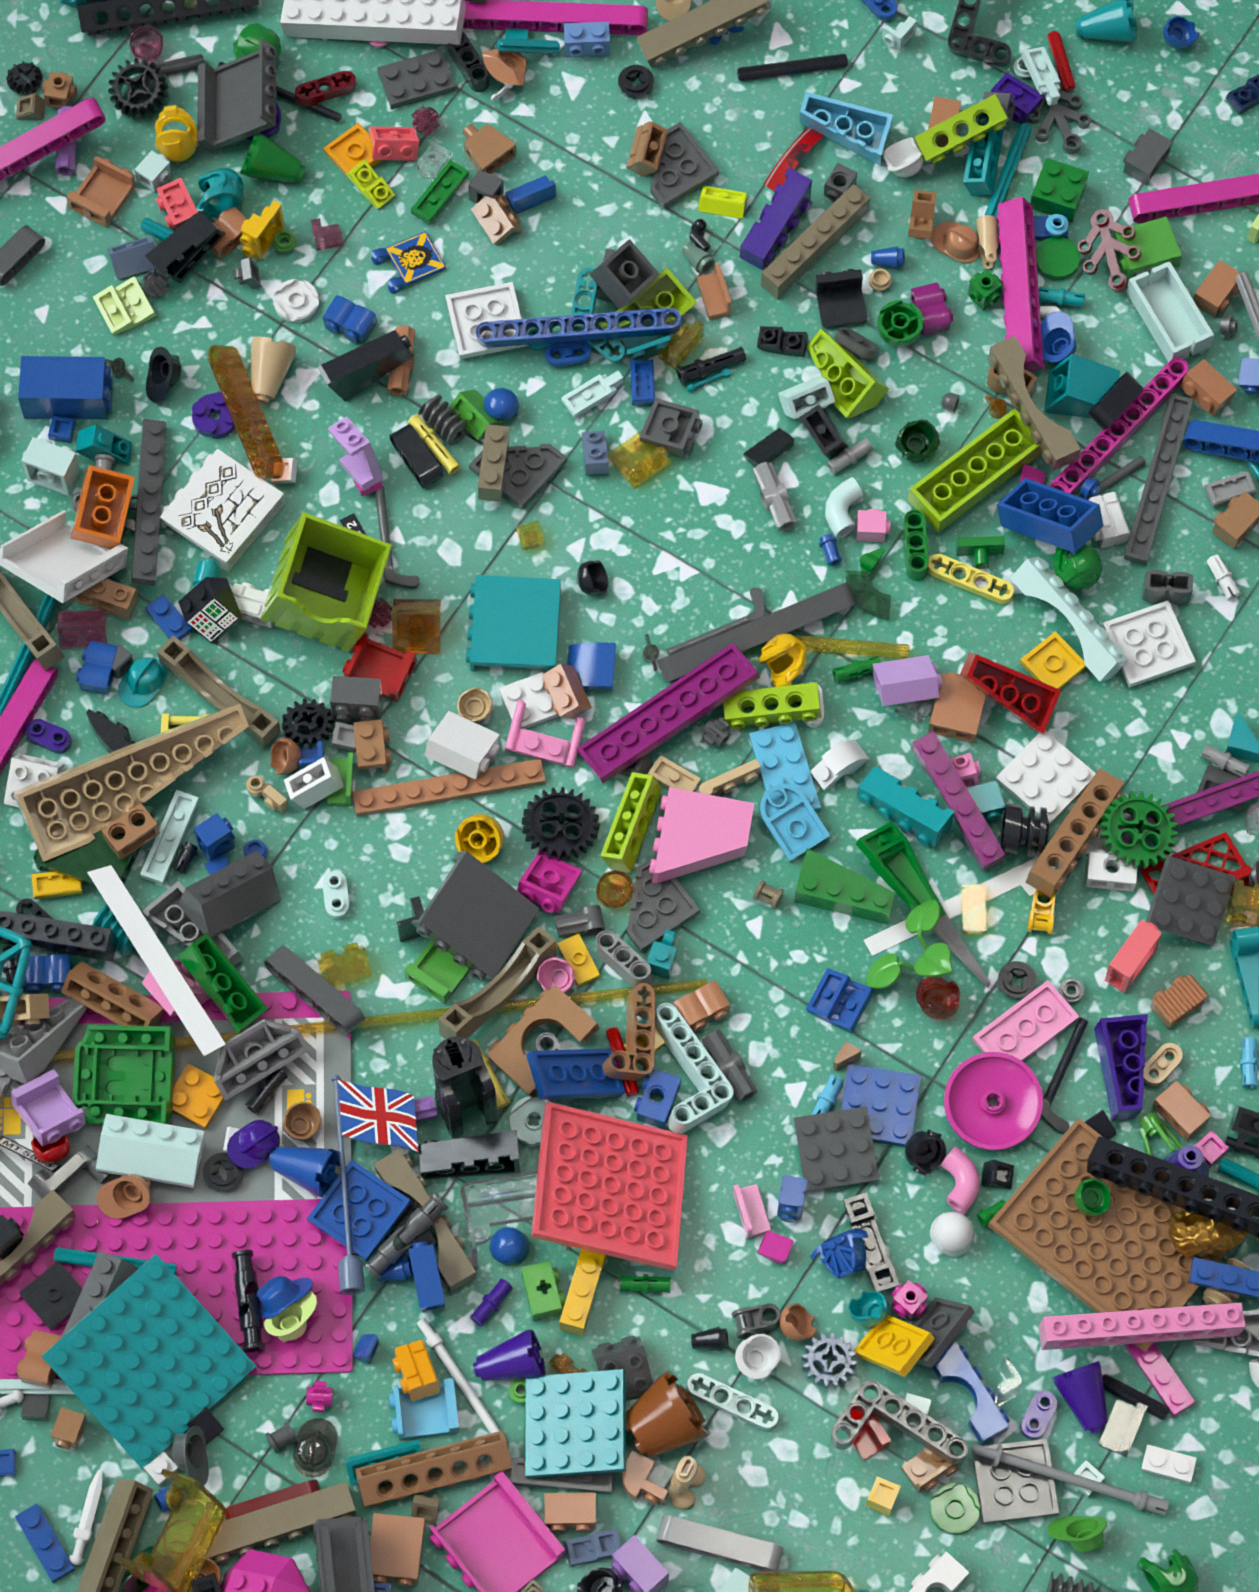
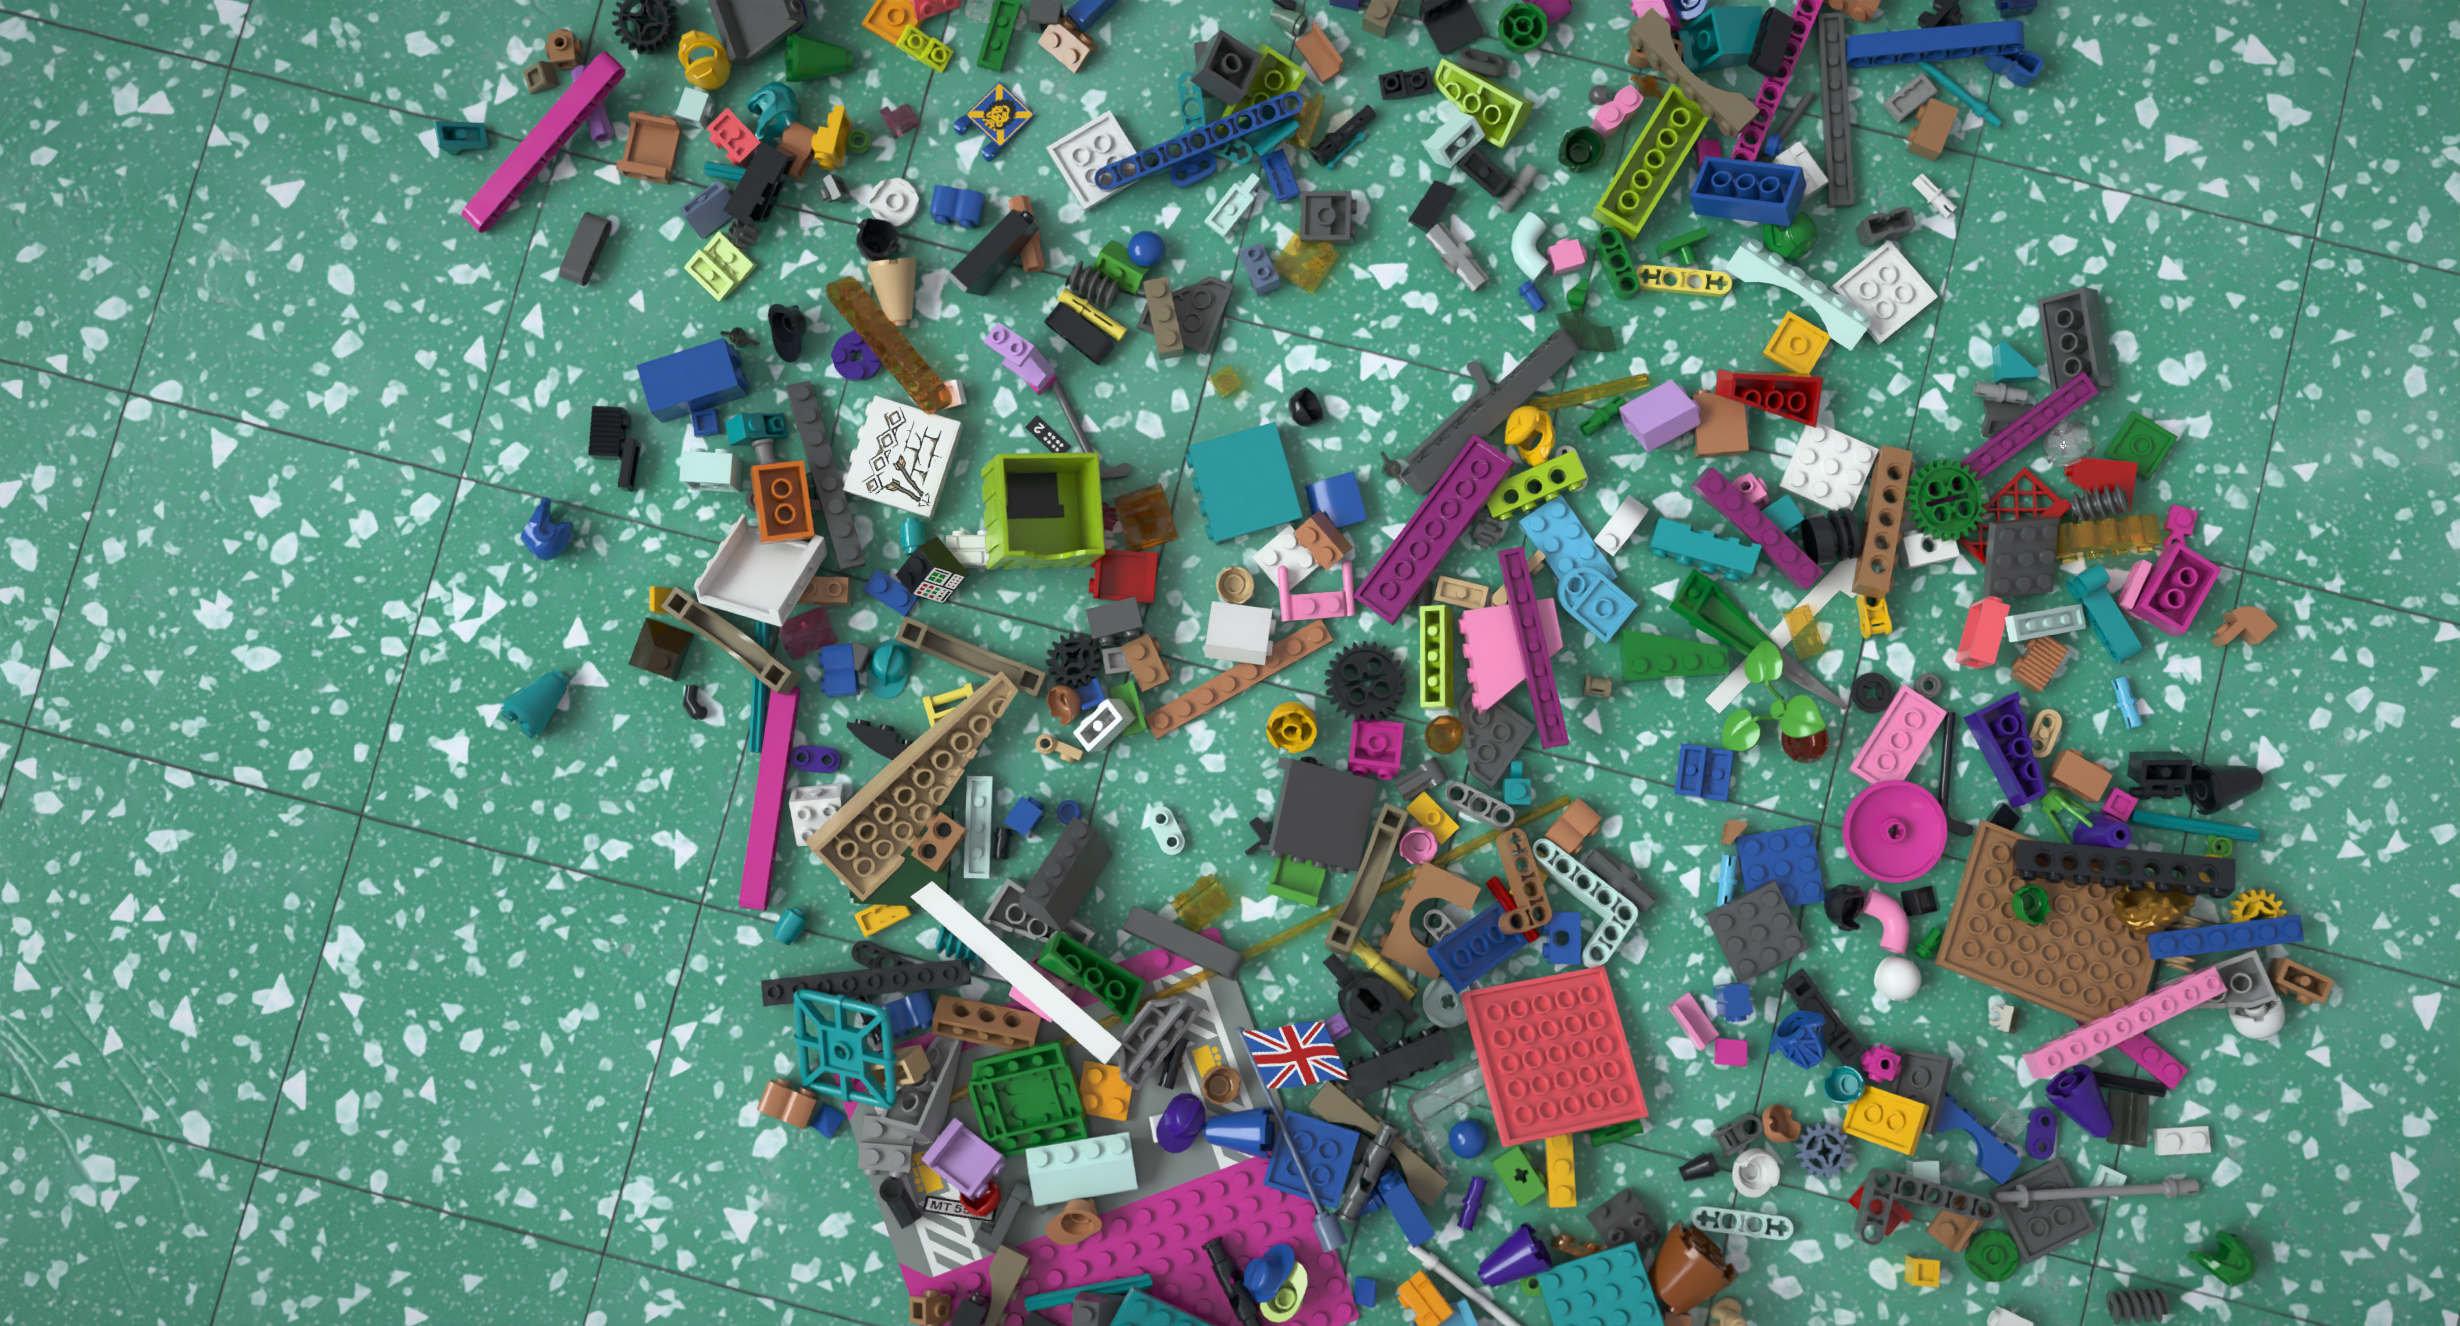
camera: 15 degrees left, 15 degrees up
black gear [6,61,43,95] -> none
black gear [203,1153,243,1192] -> none
blue tile [204,853,229,875] -> none
bright green piece [1047,1516,1107,1552] -> none
none -> black cap [856,217,901,262]
none -> magenta plate [1497,546,1570,750]
none -> bright pink brick [1591,85,1644,139]
none -> teal plate [1675,30,1698,75]
none -> tile [1988,1005,2020,1035]
none -> light aqua plate [2005,604,2086,642]

